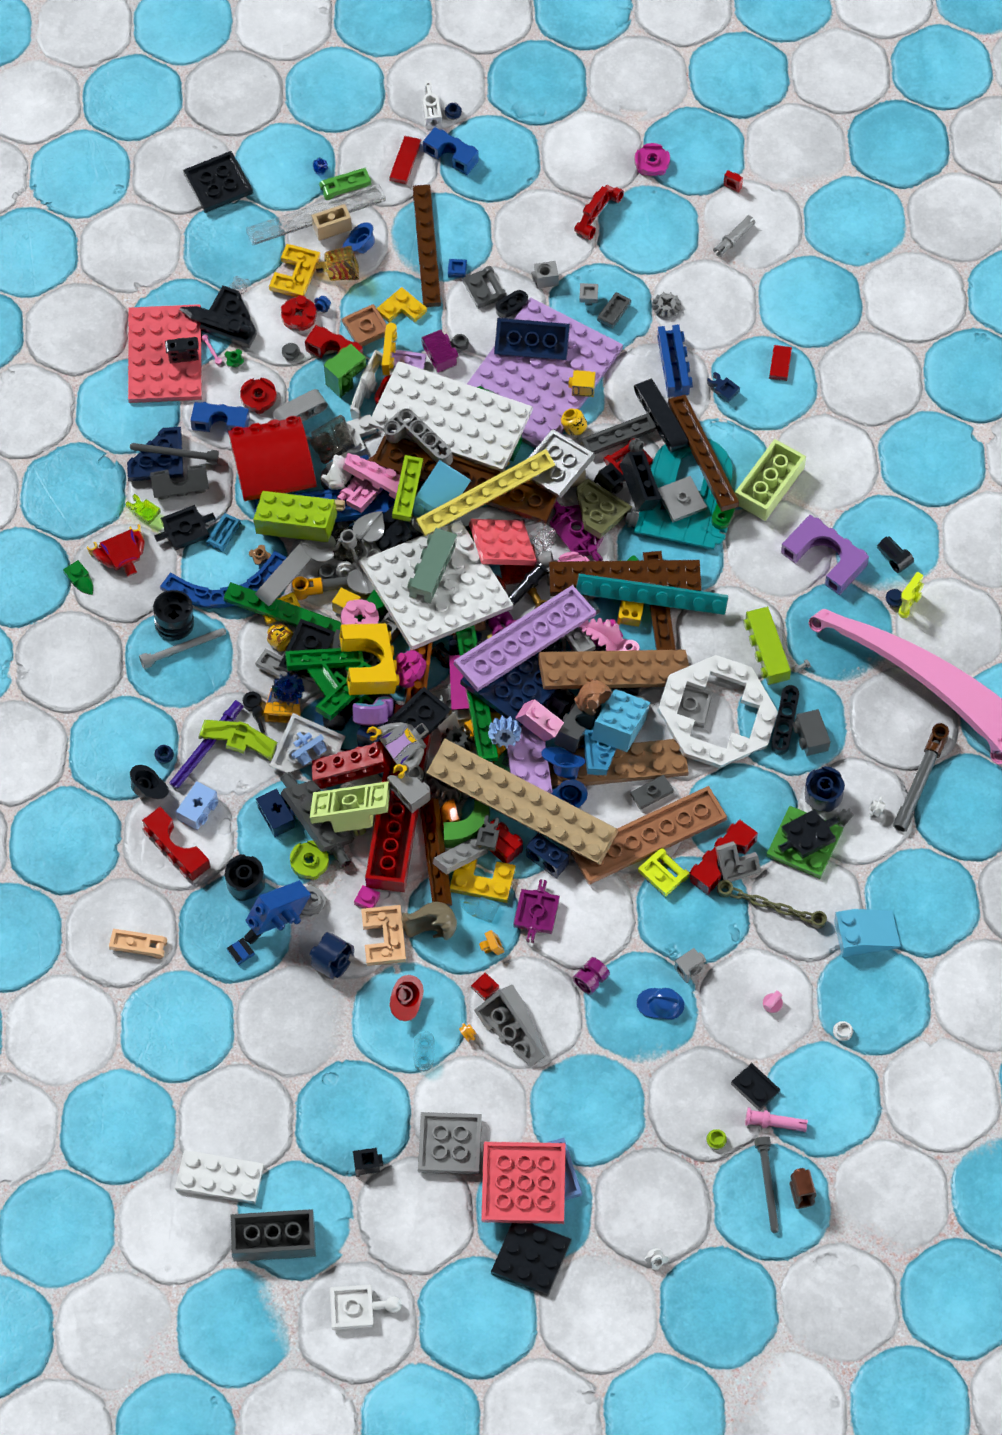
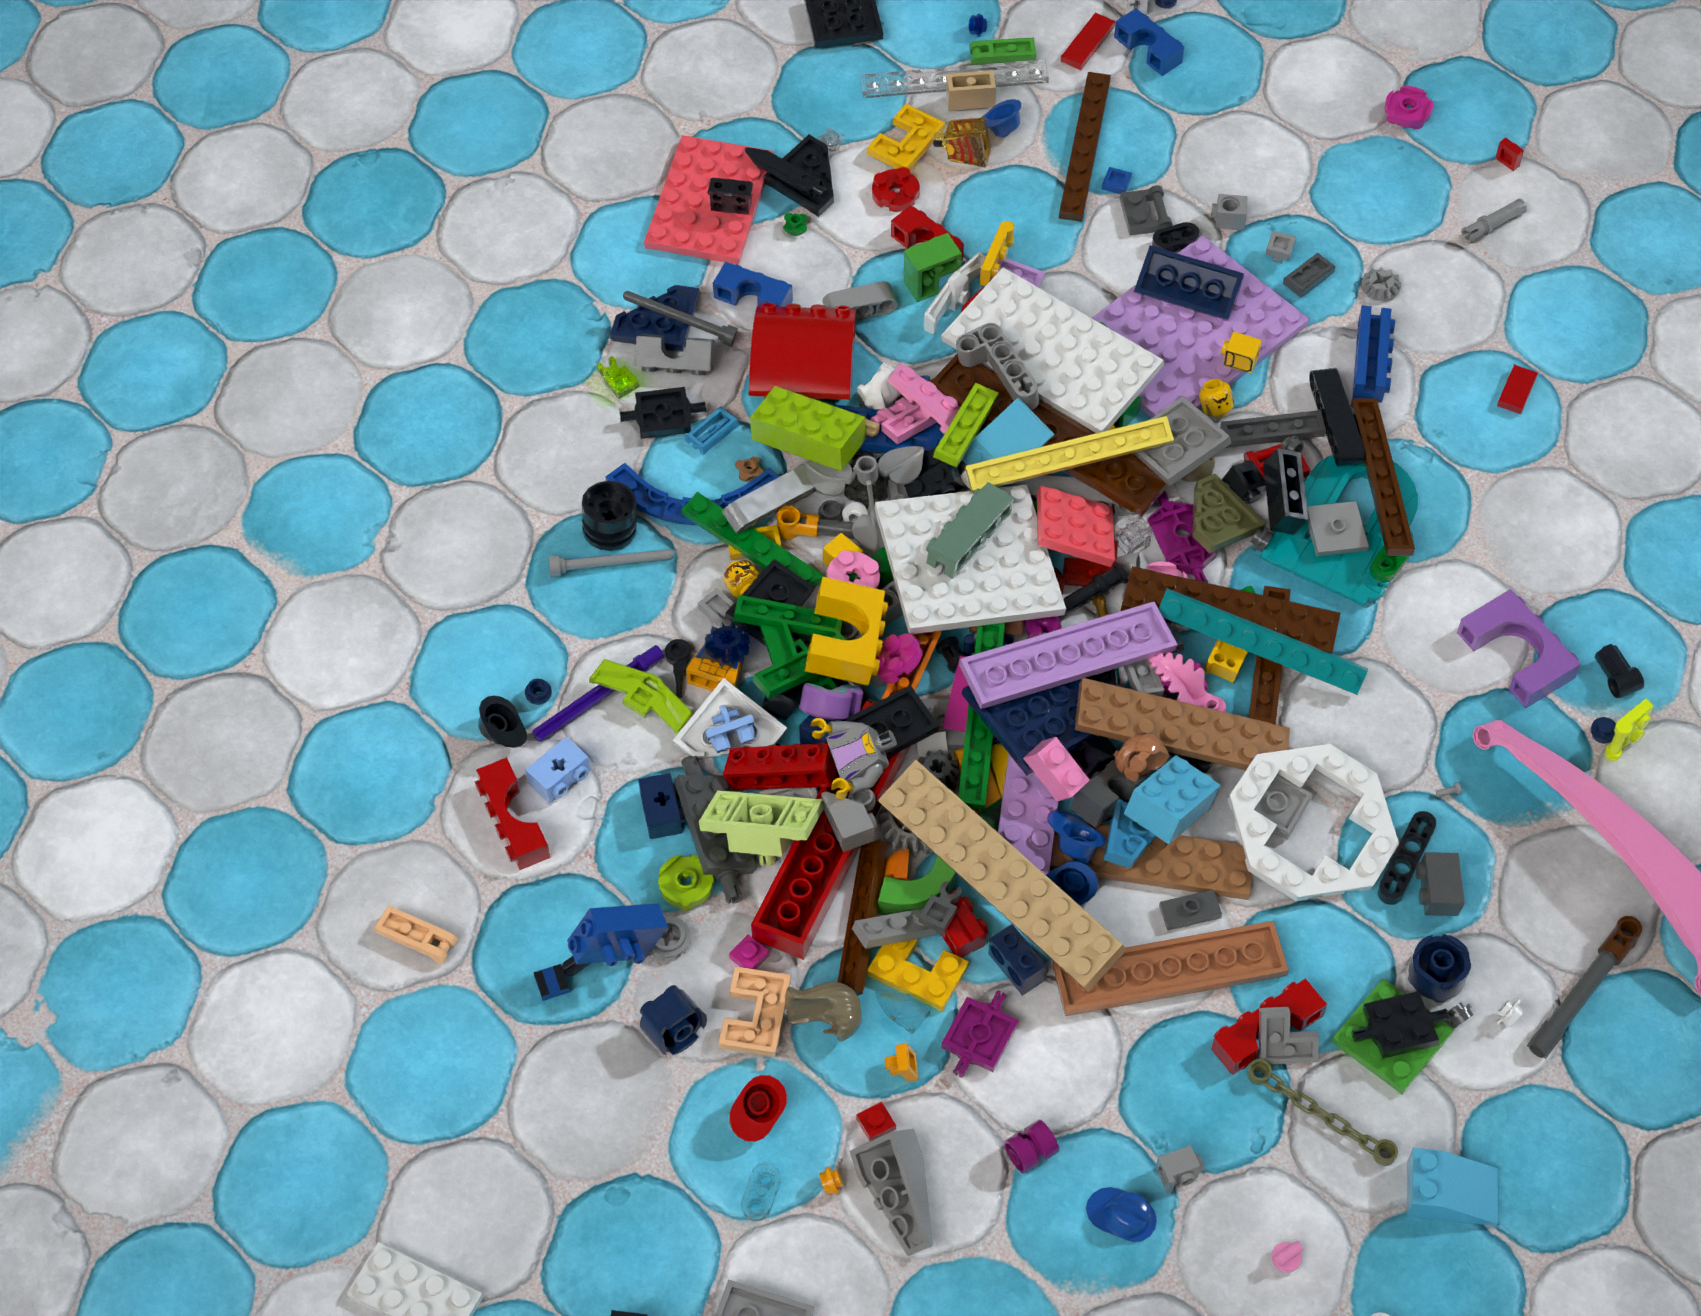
camera: 15 degrees right, 5 degrees down
green plate [63,560,94,595] -> none
red torso [87,524,145,577] -> none
bright pink hinge [201,335,222,365] -> none
black brick [224,854,265,901] -> none
red plate [240,378,277,414] -> none
dark grey plate [282,343,300,361] -> none
clear smoke plate [310,415,355,464] -> none
blue plate [314,295,331,313] -> none
white plate [336,414,377,456] -> none
nougat plate [341,304,387,346] -> none
yellow plate [377,287,427,323] -> none
magenta brick [421,329,458,373] -> none
dark grey plate [451,334,469,351] -> none
light blue gear [488,715,521,748] -> none
red plate [574,185,624,240] -> none
neon yellow plate [638,848,690,897] -> none
dark blue plate [707,372,740,403] -> none
yellowish green brick [735,439,806,521] -> none
lime brick [743,606,791,685] -> none

